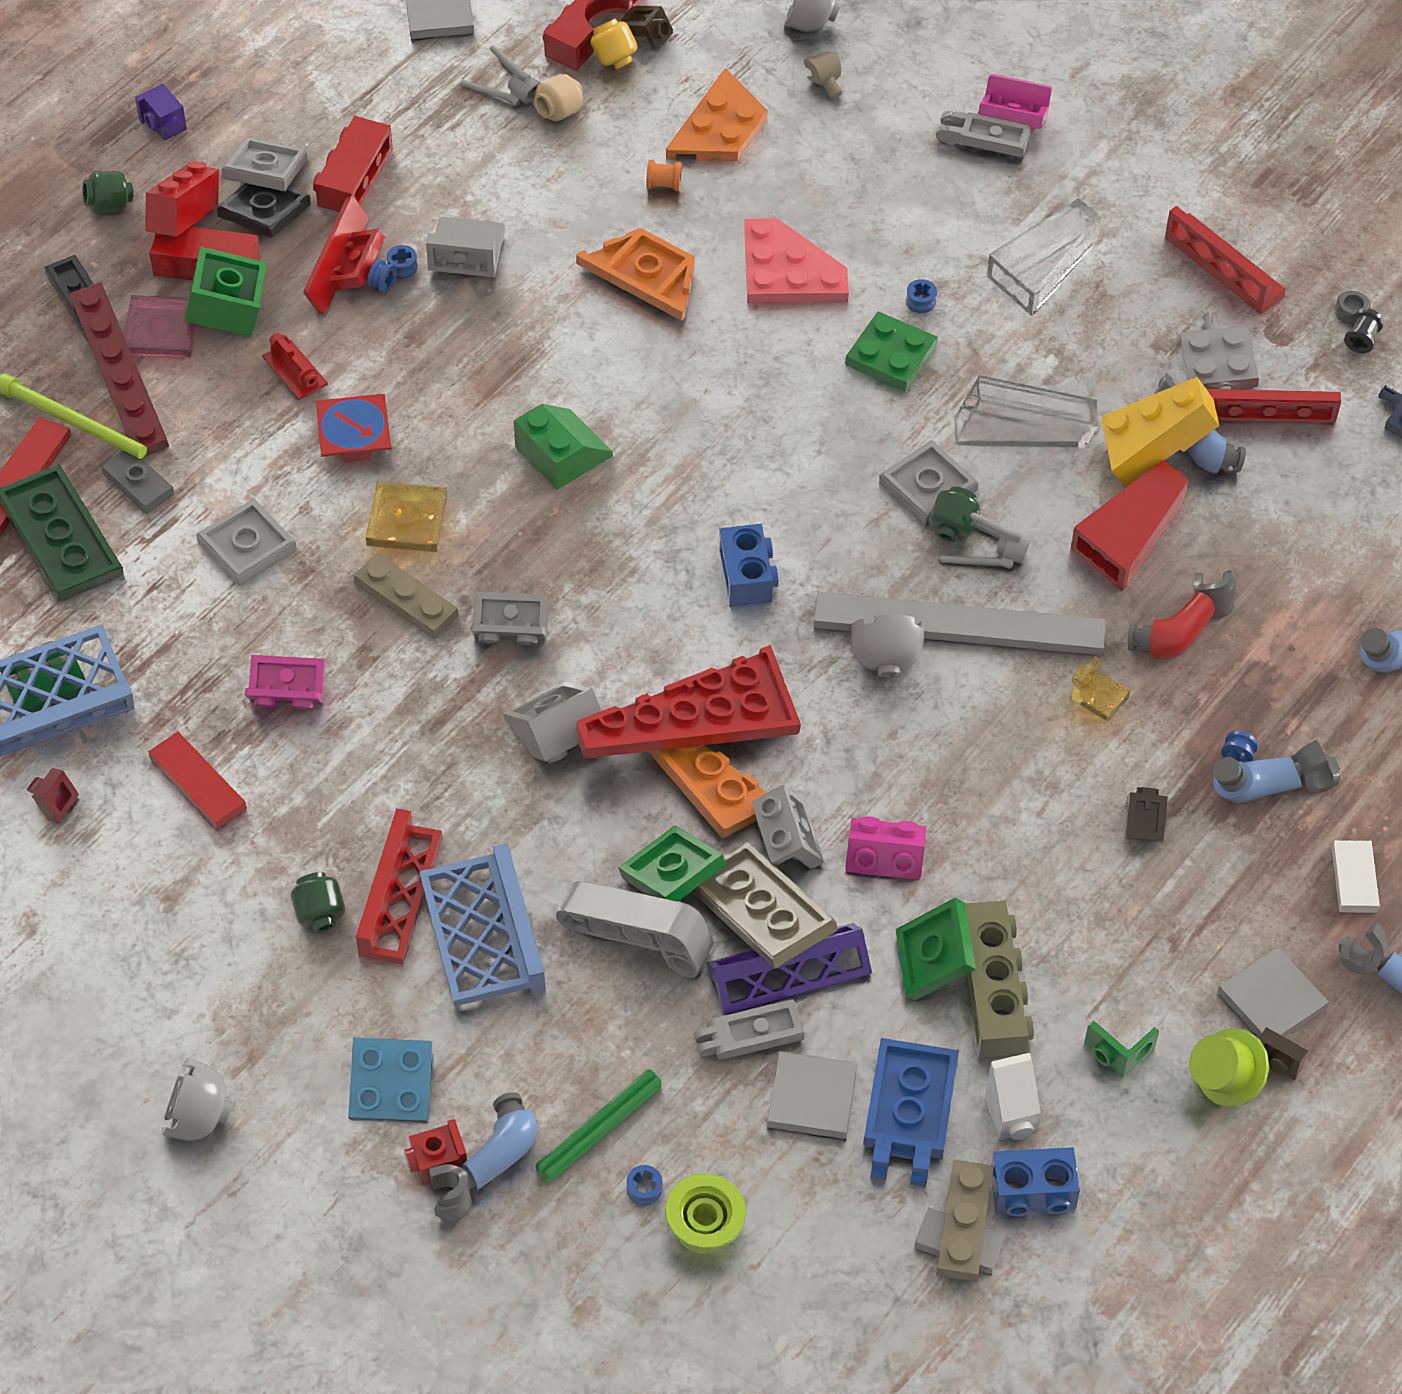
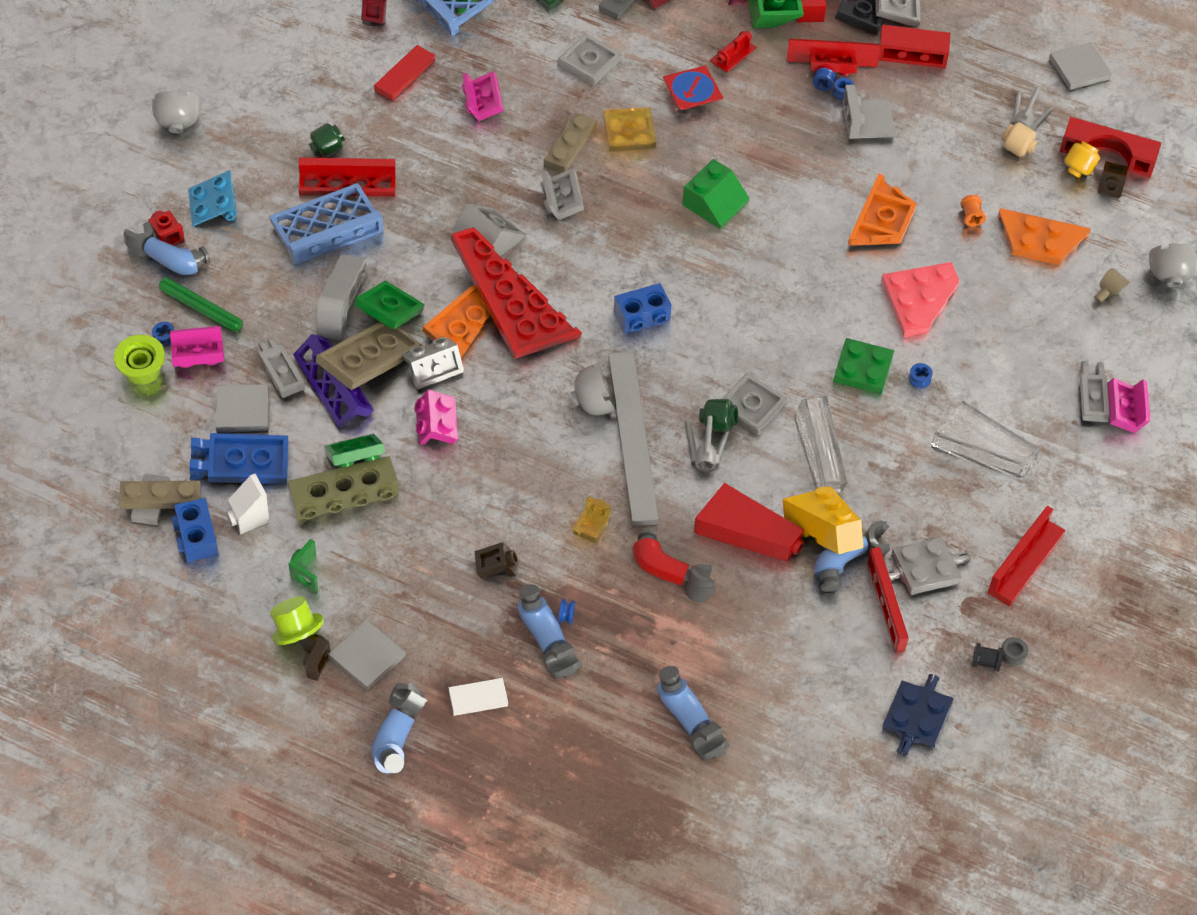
camera: 75 degrees right, 0 degrees up
none -> dark pink bracket [170,326,224,368]

